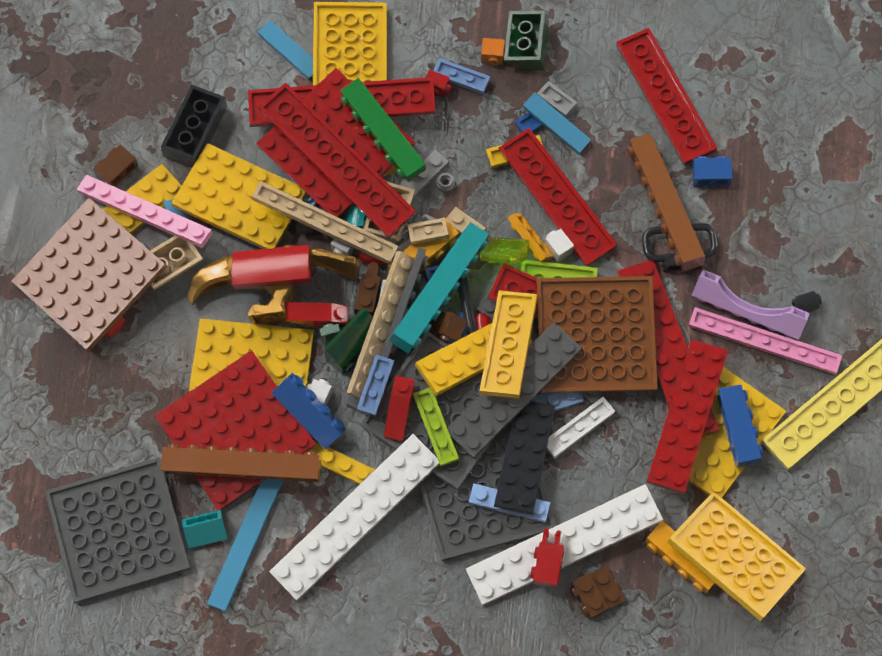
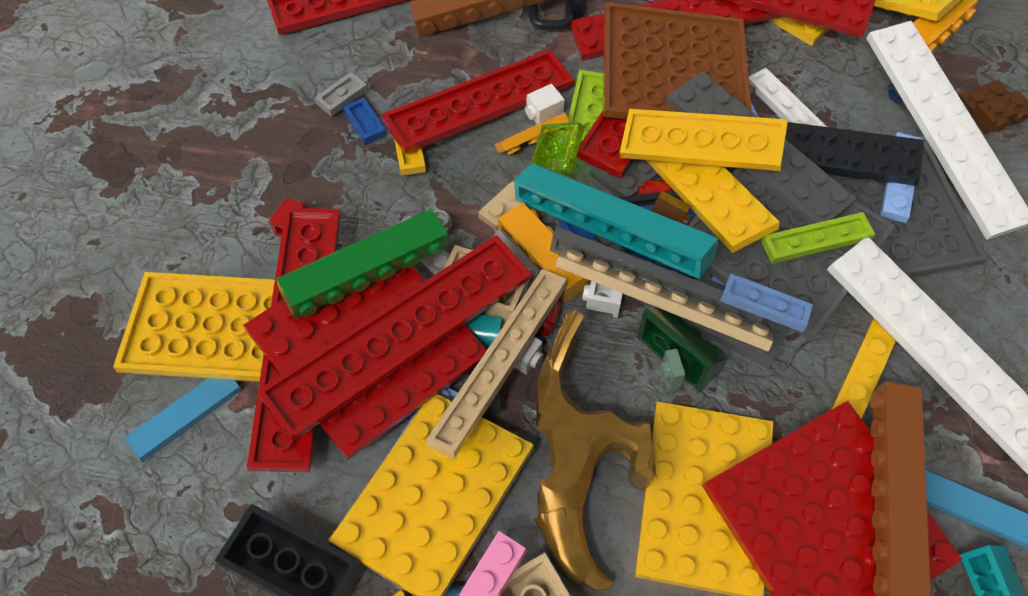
camera: 85 degrees left, 10 degrees down
red slope [232,245,311,290] -> none
blue brick [271,373,346,449] -> none
red slope [286,302,348,329] -> none
white brick [307,379,332,405] -> none
reddish brown hinge [354,262,381,317] -> none
red slope [383,376,416,441] -> none
tan plate [408,218,449,245] -> none
medium blue plate [433,58,490,95] -> none
orange brick [481,38,505,65] -> none
dark green slope [504,11,549,70] -> none
dark azure tile [522,92,591,155] -> none
red hinge [530,528,565,588] -> none

